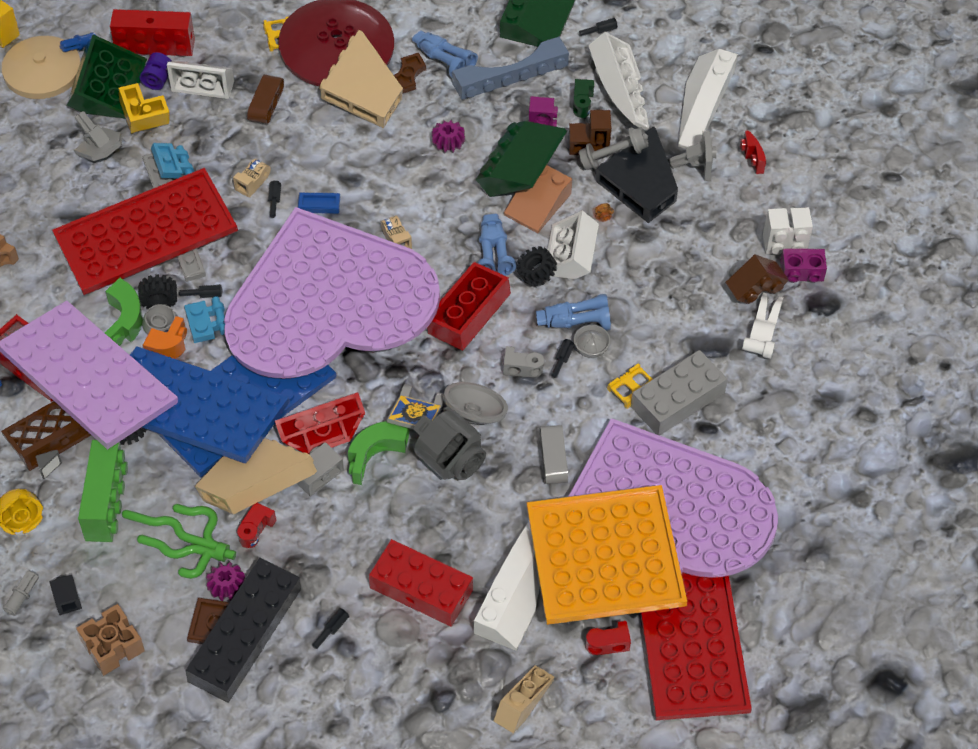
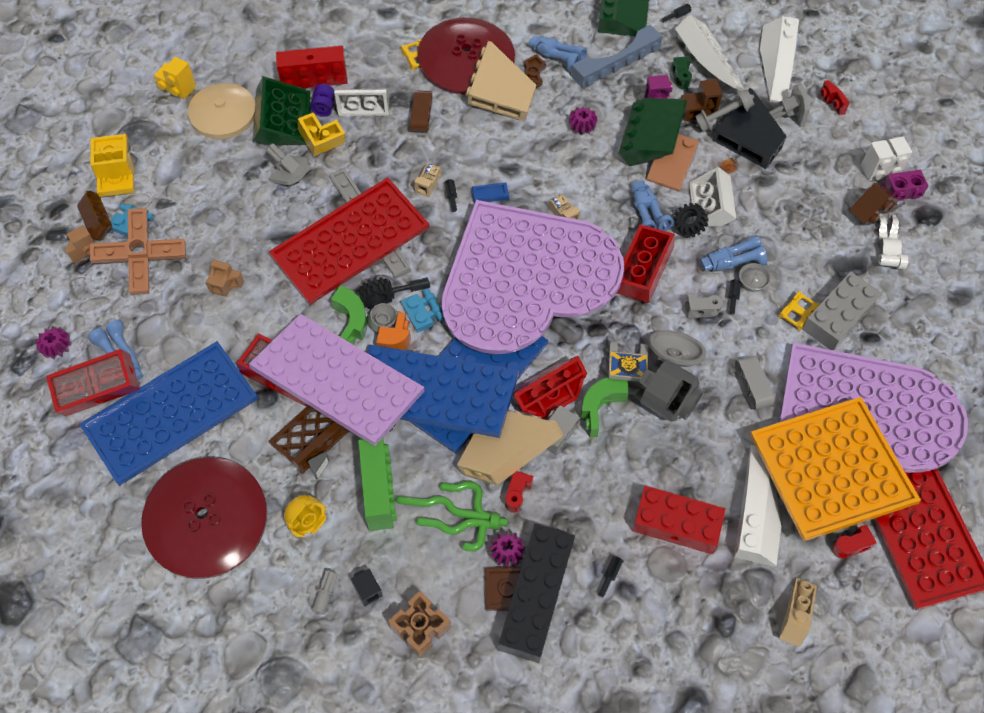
camera: 10 degrees left, 5 degrees up
blue axle [59,32,96,52] -> none
dark azure plate [151,143,194,178] -> none

